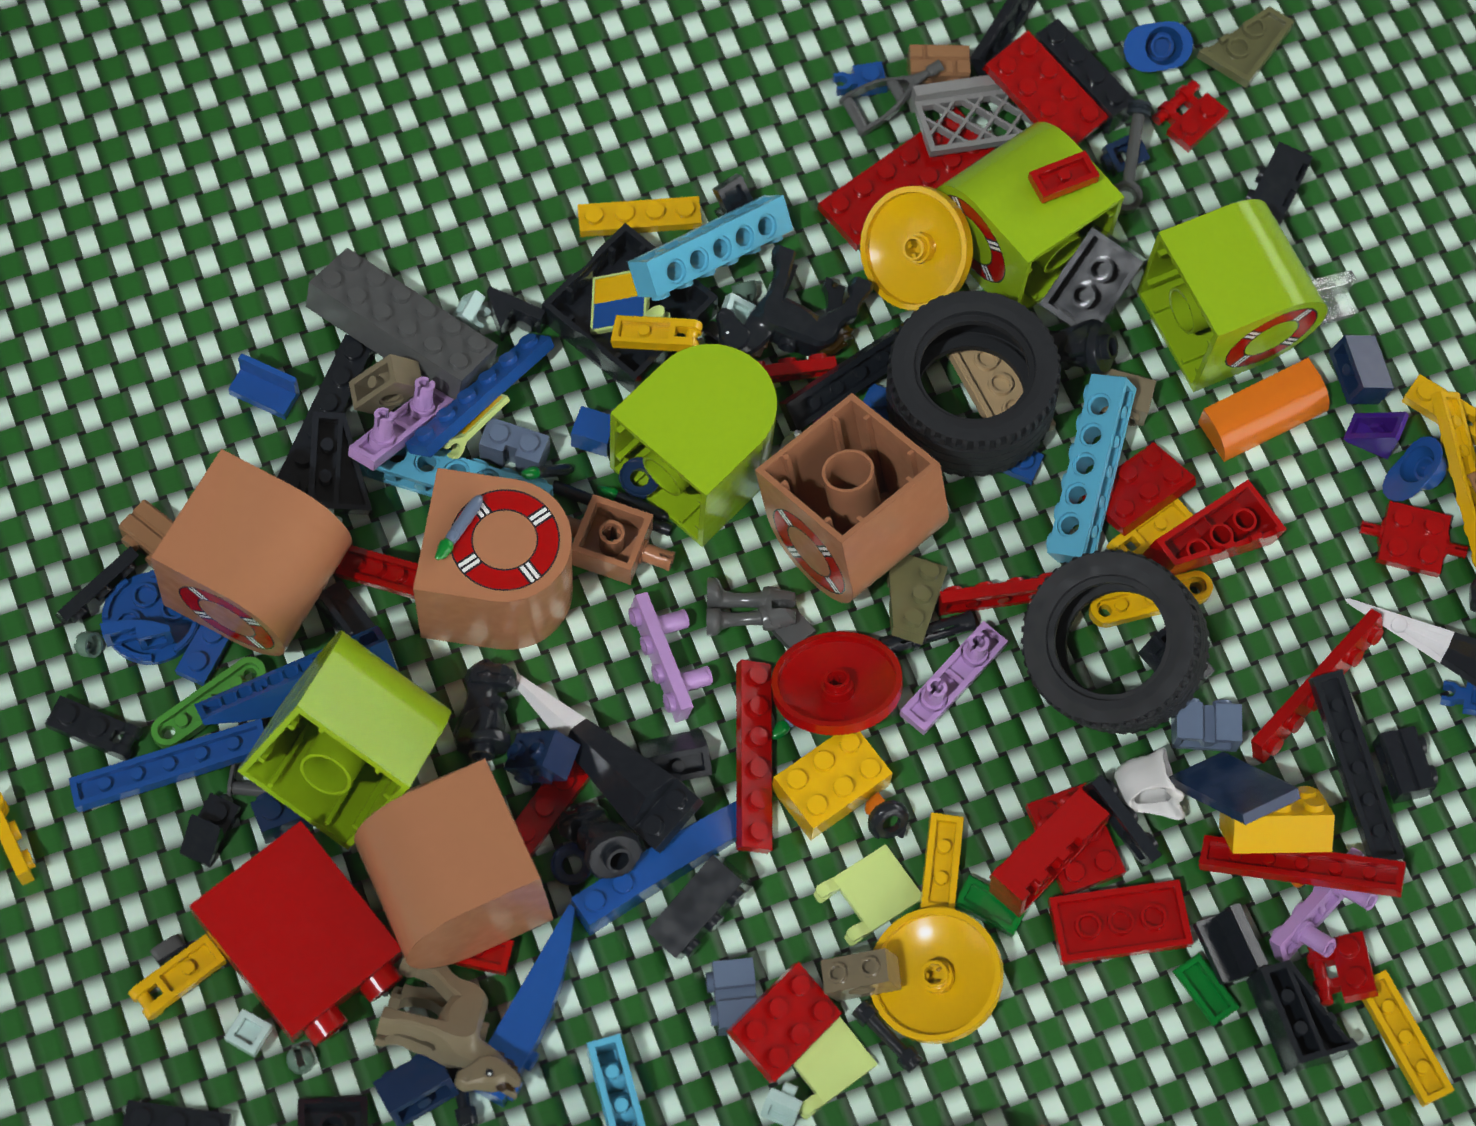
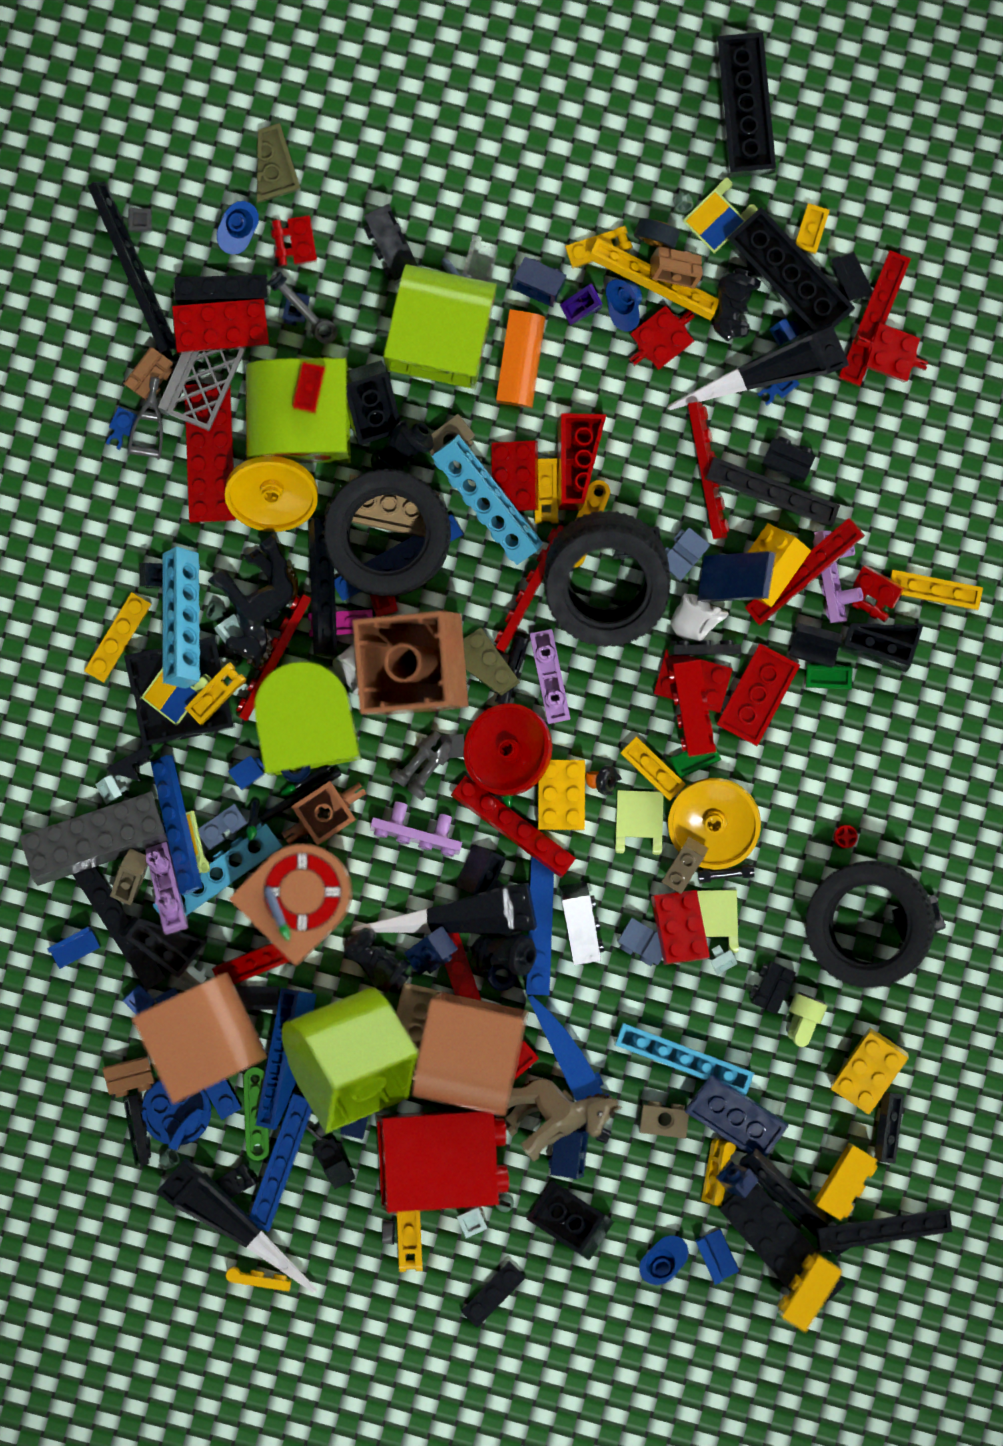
camera: 50 degrees left, 20 degrees up
none -> black plate [156,1158,317,1293]

